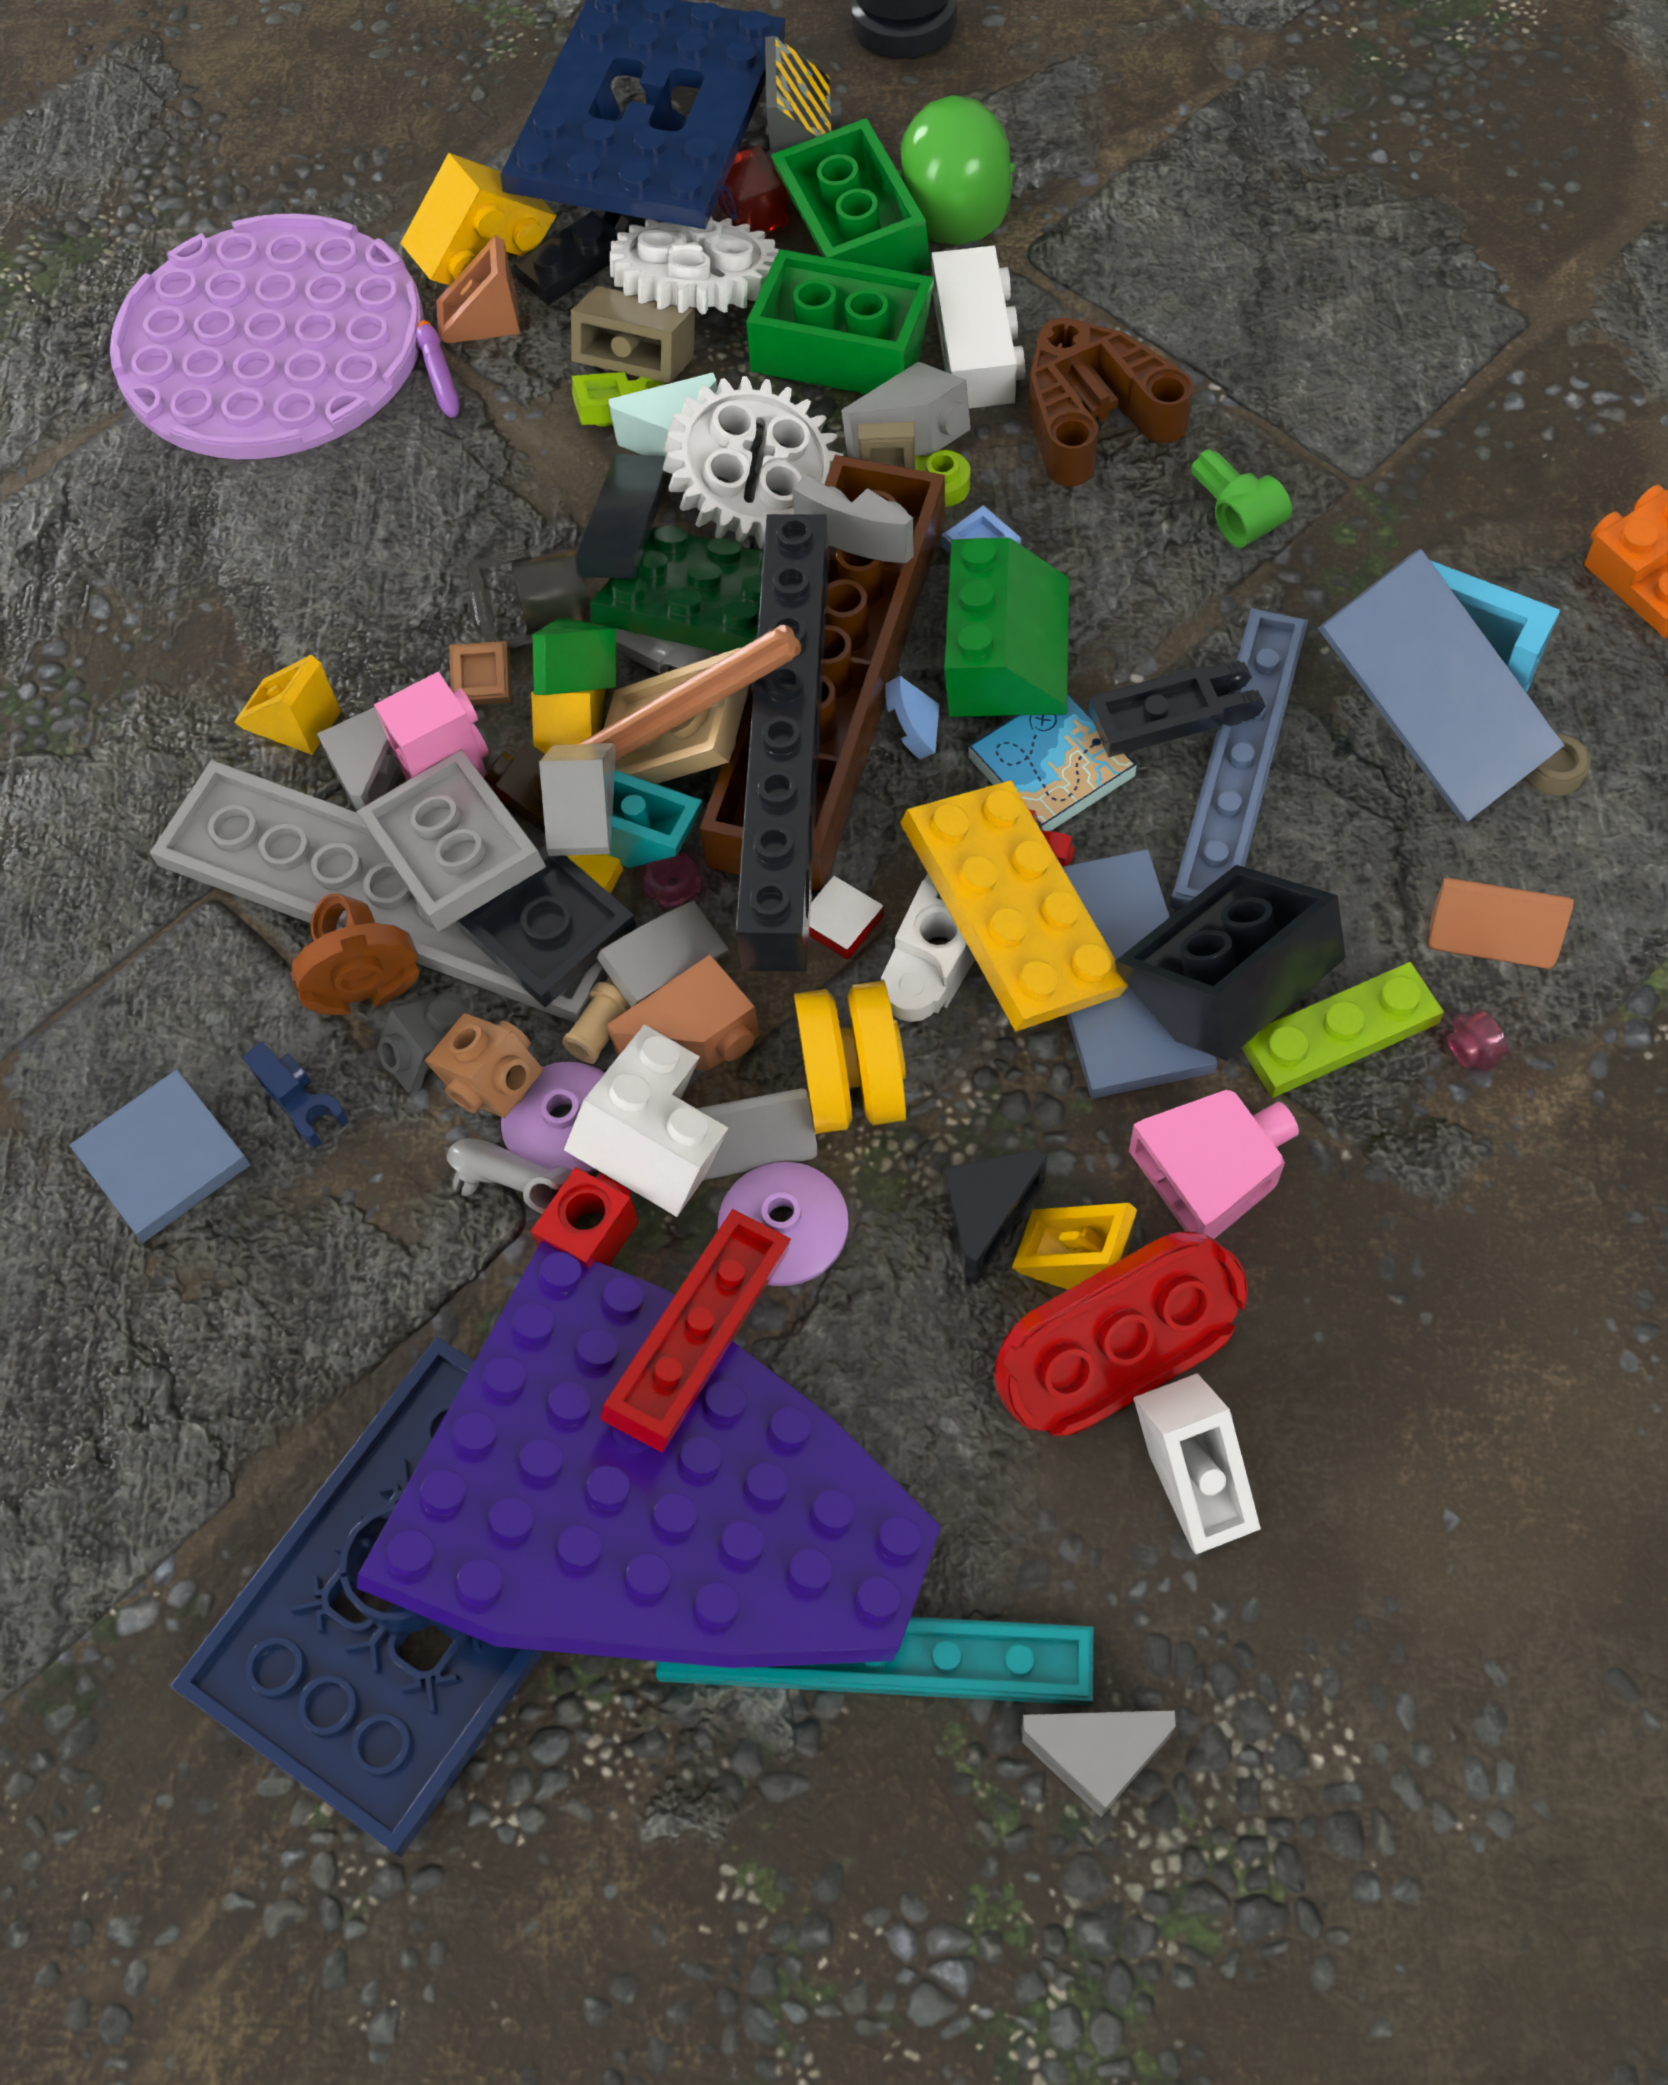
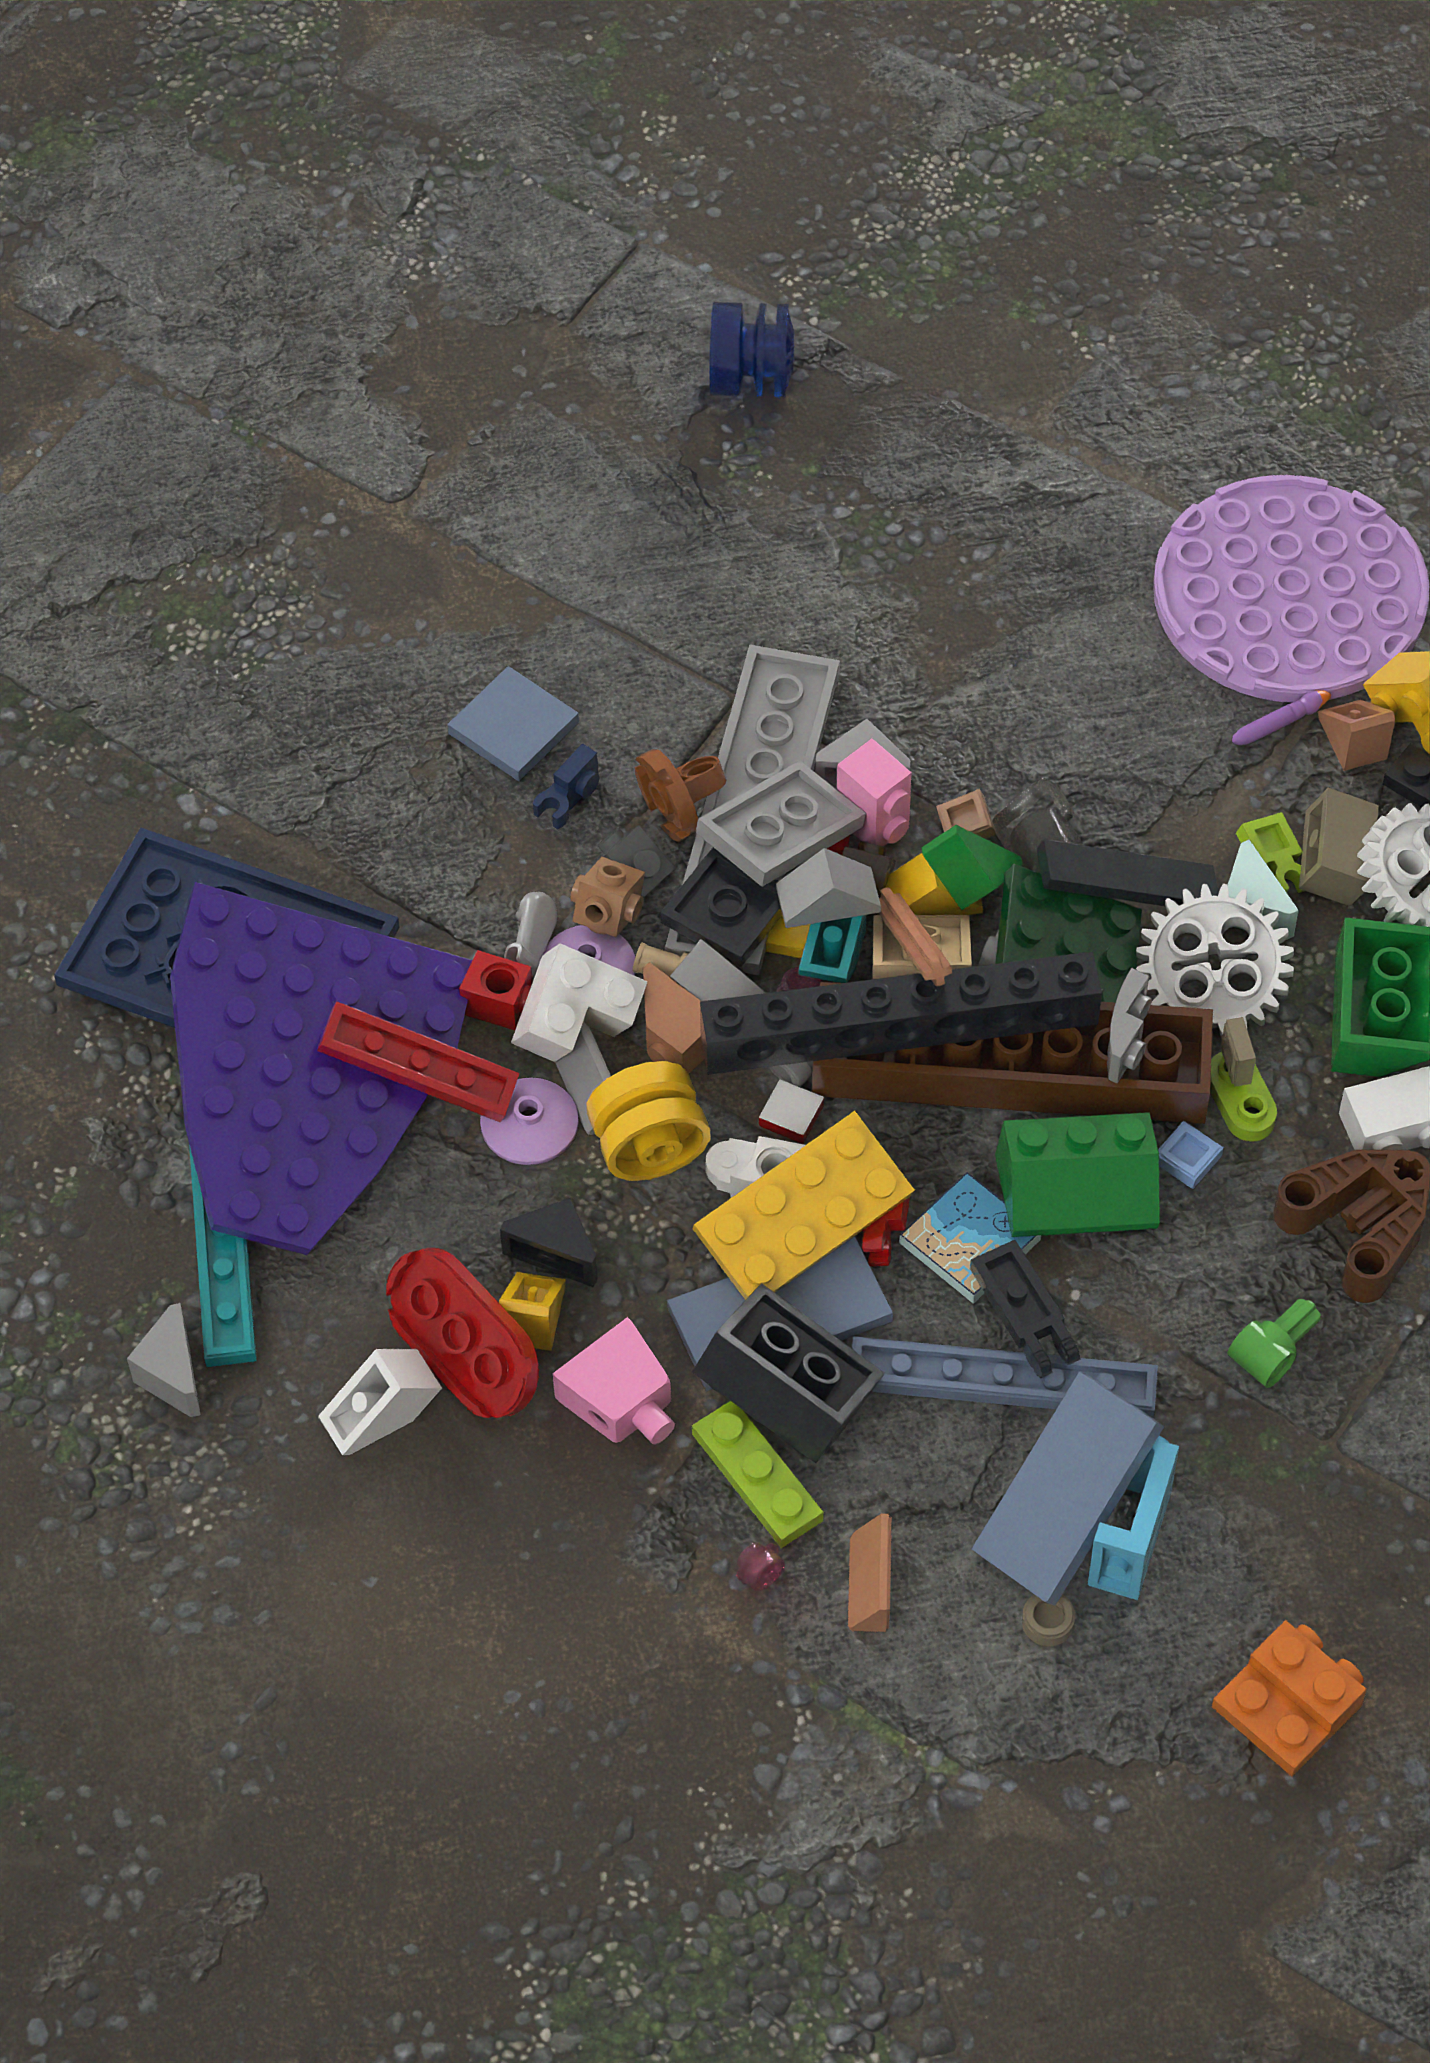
camera: 75 degrees right, 5 degrees down
yellow slope [234,655,341,755] -> none
light grey slope [841,361,971,459] -> none
light blue tile [885,676,940,759] -> none

